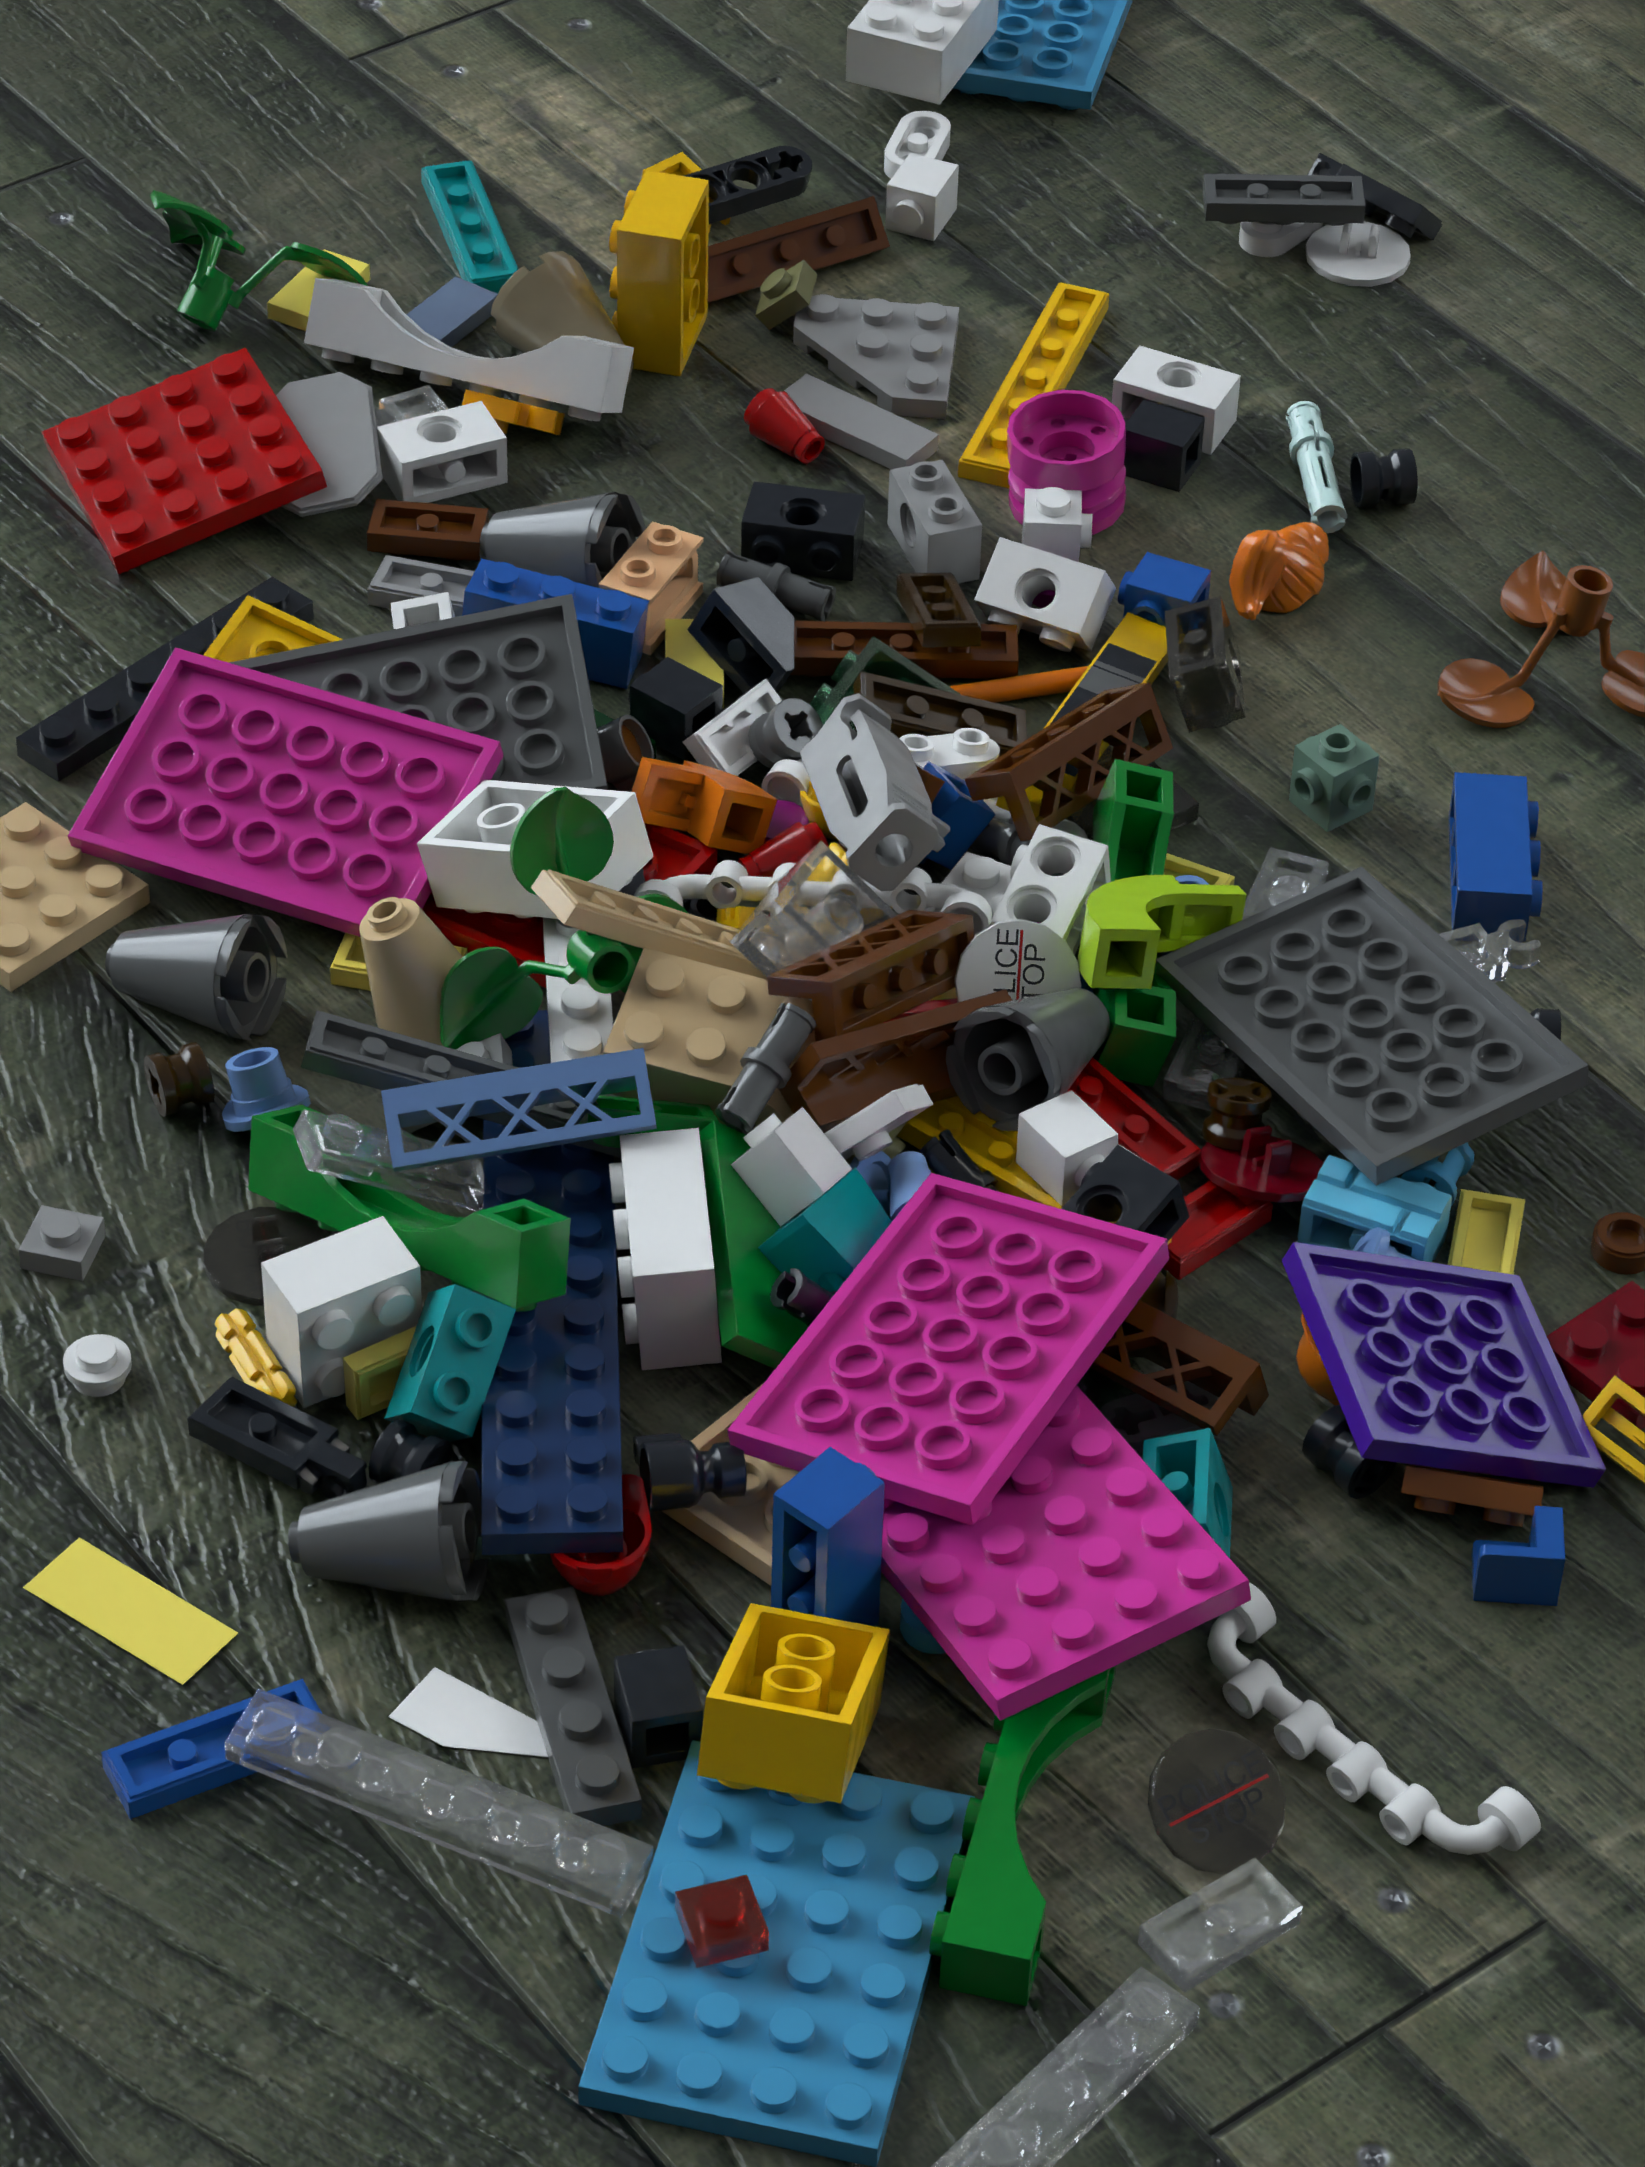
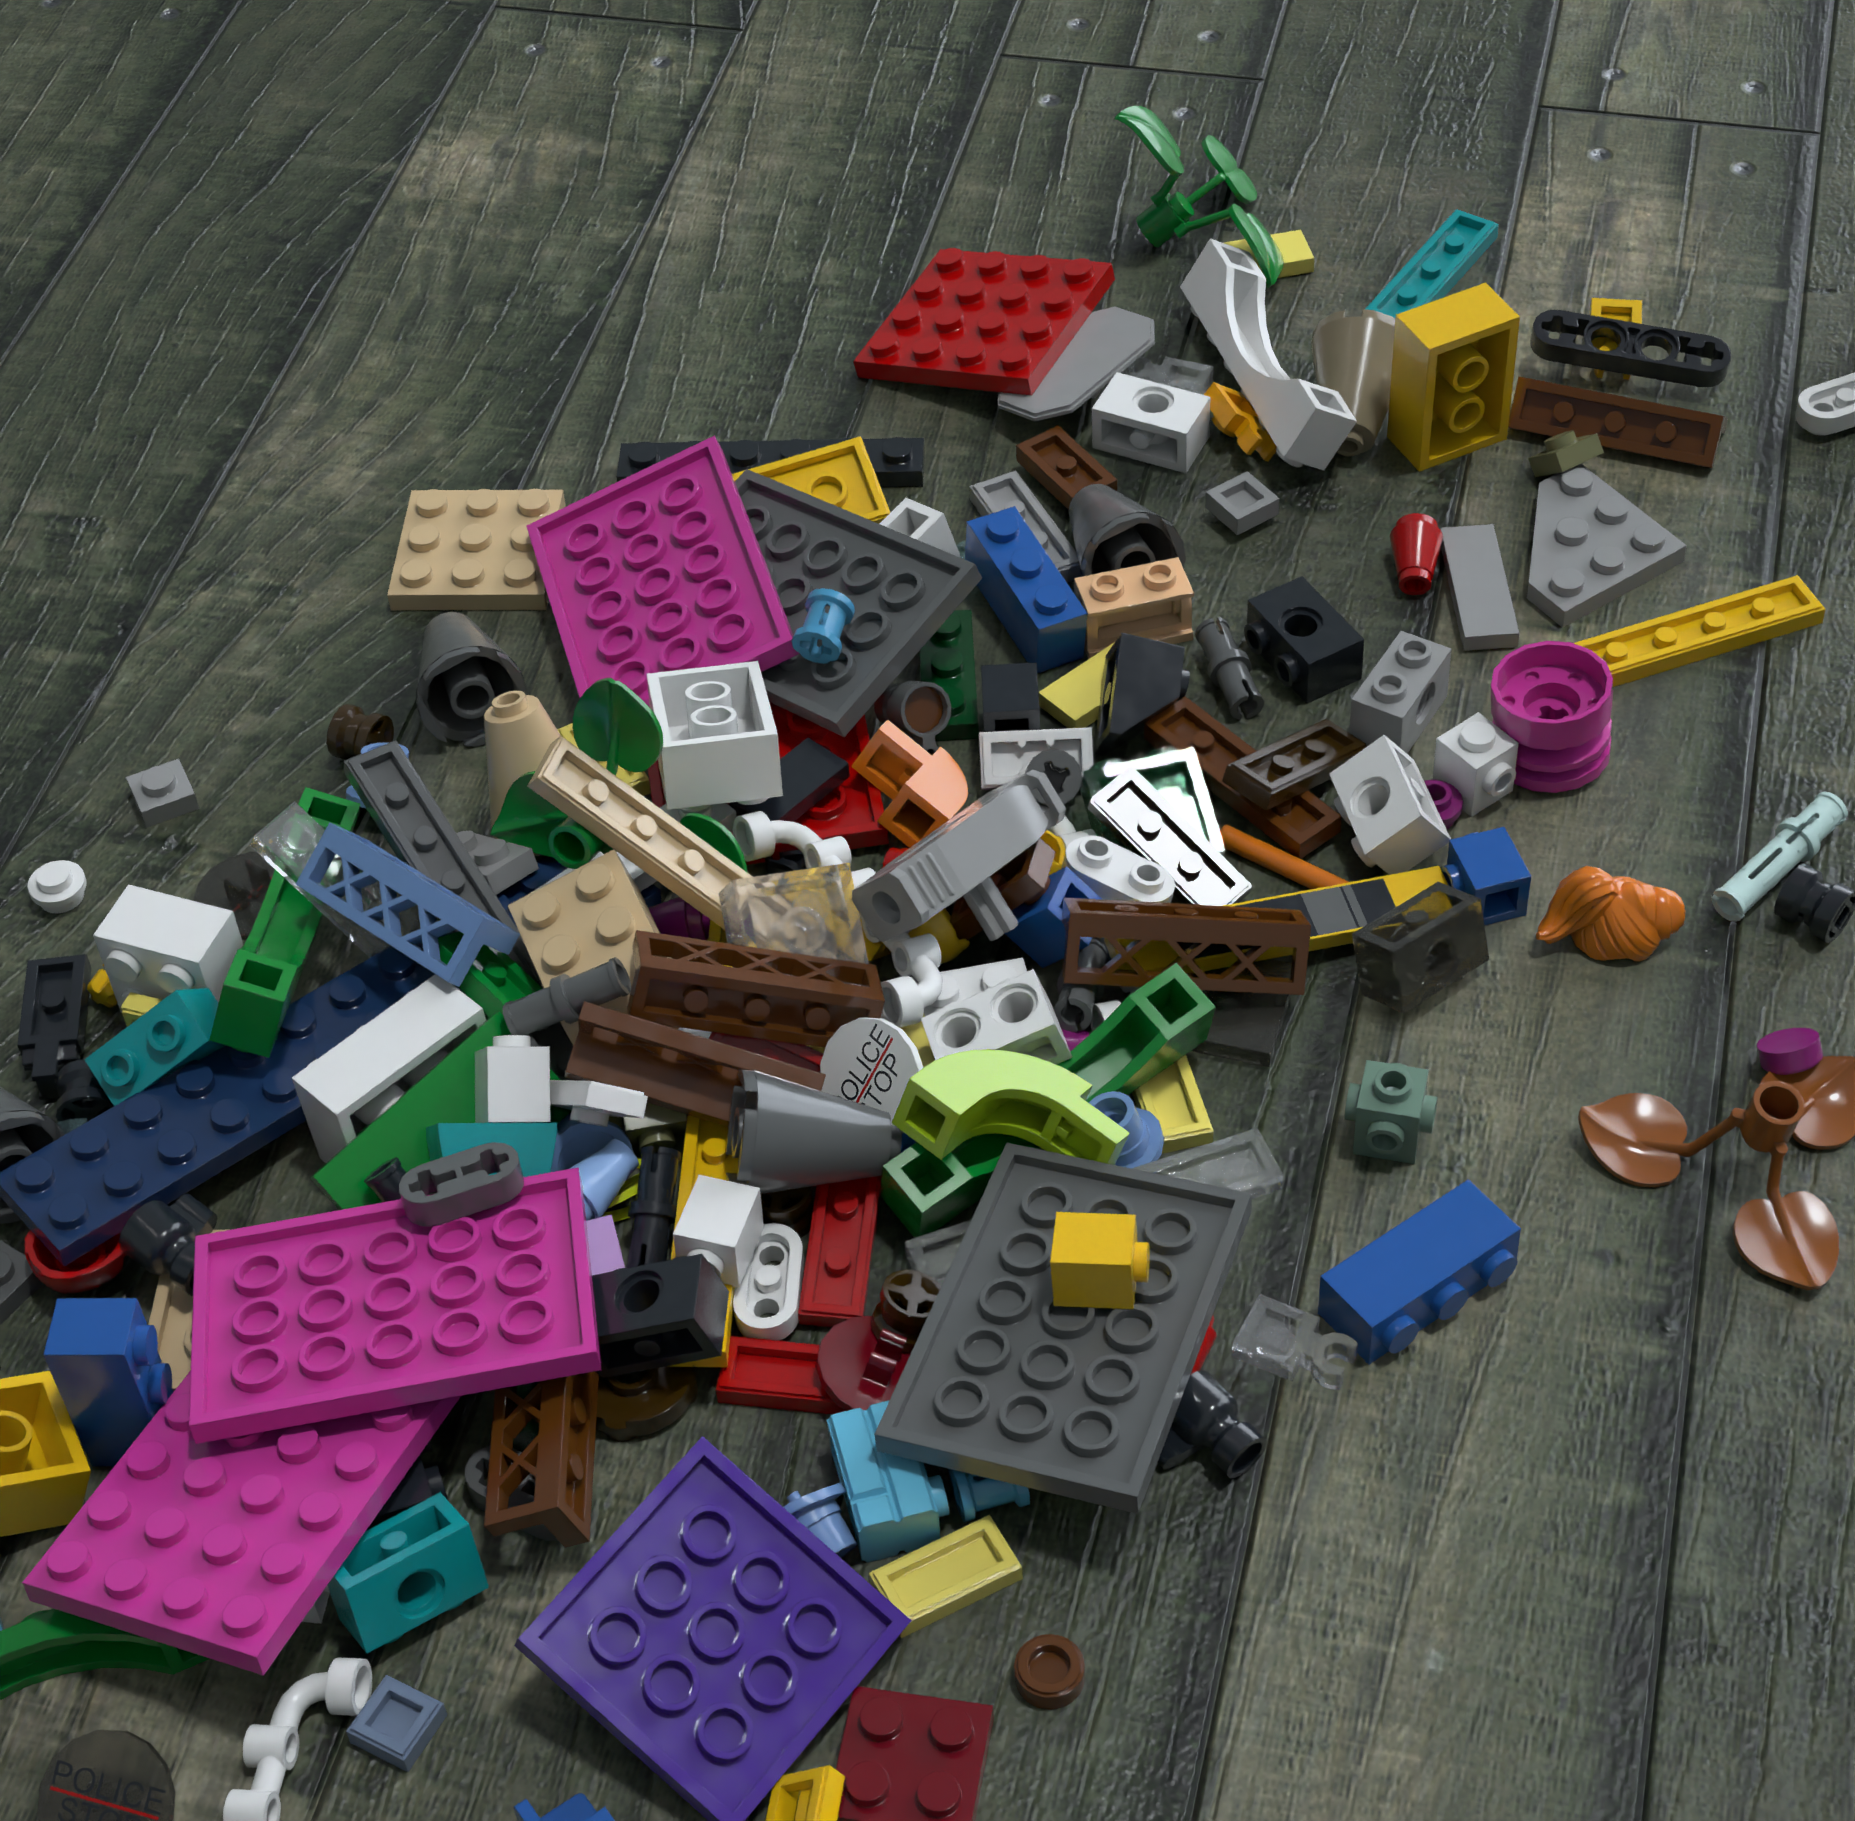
camera: 55 degrees right, 5 degrees up
sand blue tile [406,276,498,347] -> none
white brick [885,153,959,241] -> none
white brick [1112,346,1241,455] -> none
black brick [1124,400,1205,492] -> none
dark orange plate [1401,1464,1544,1527] -> none
none -> sand blue tile [346,1675,447,1772]
none -> dark grey beam [399,1142,524,1227]
none -> dark azure bush [791,588,855,664]
none -> yellow brick [1050,1212,1150,1309]
none -> light grey plate [1205,471,1279,535]
none -> magenta tile [1757,1028,1823,1075]

